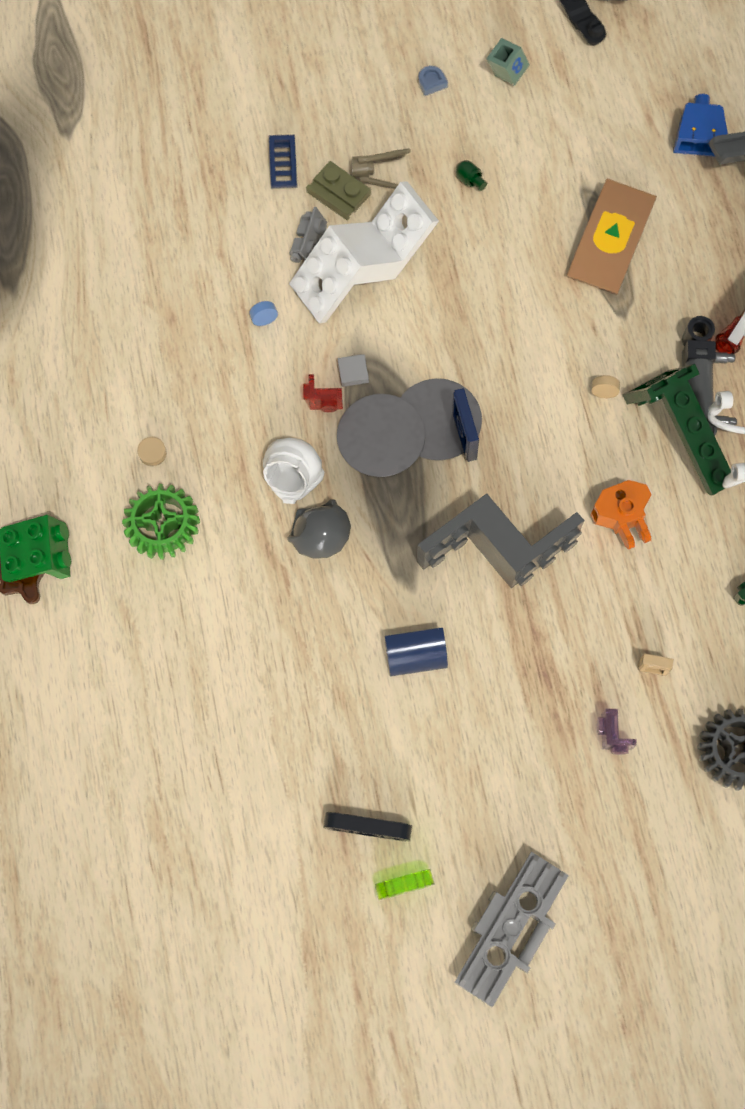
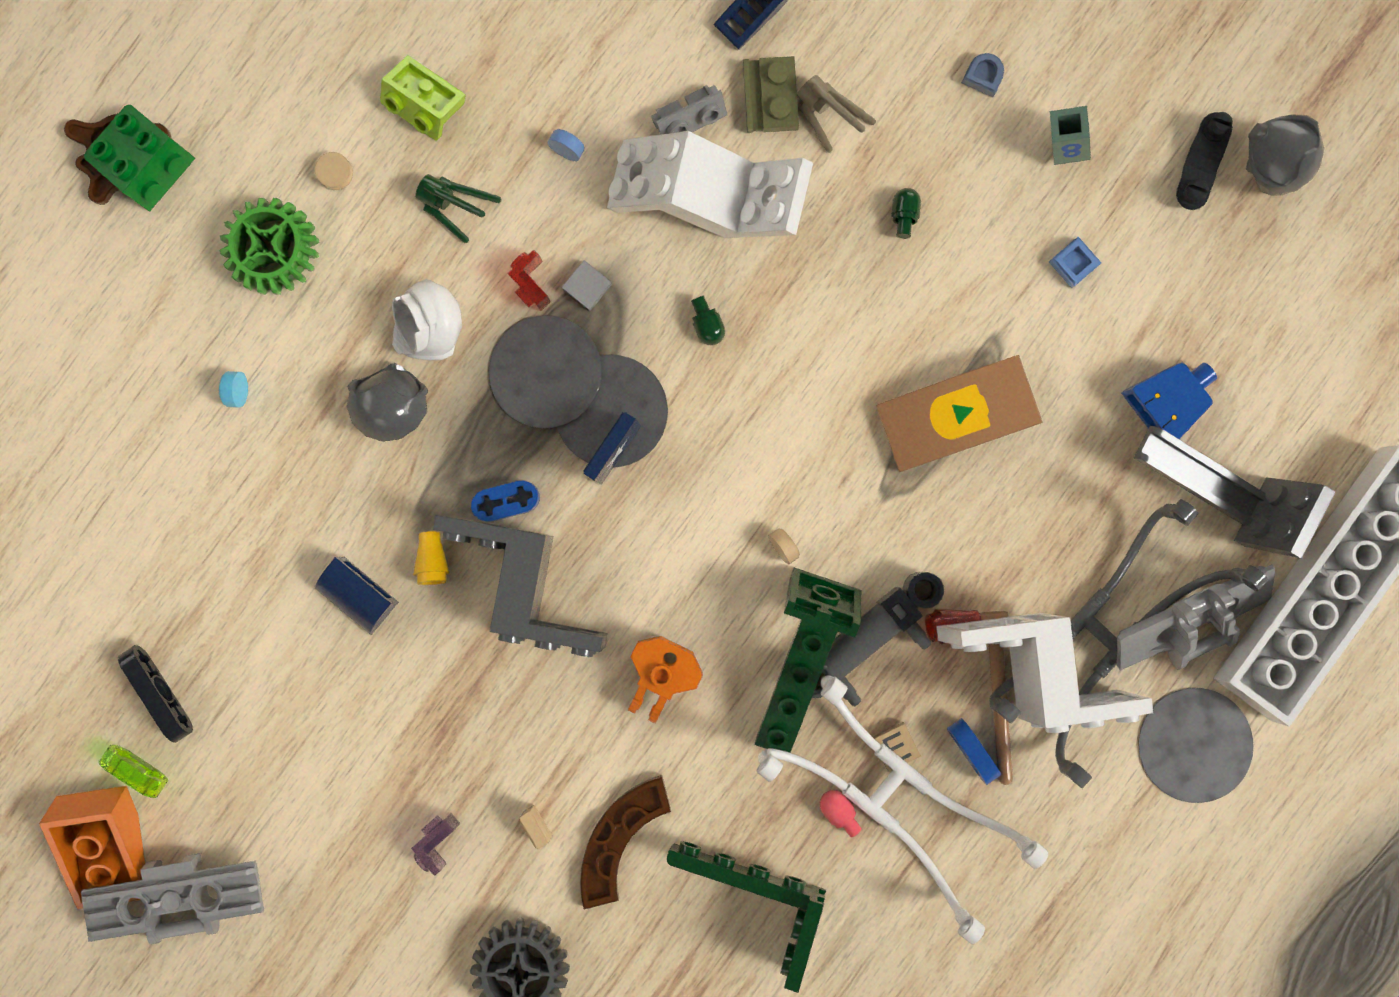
camera: 50 degrees right, 15 degrees up
none -> orange slope [39,786,145,910]
none -> medium azure tile [219,371,248,408]
none -> lime bracket [380,55,466,141]
none -> yellow cone [413,531,449,585]
none -> dark green plant [415,174,502,243]
none -> blue beam [471,481,540,522]
none -> reddish brown tile [580,775,671,910]
none -> dark green cylinder [691,295,725,346]
none -> medium blue tile [1049,236,1101,288]

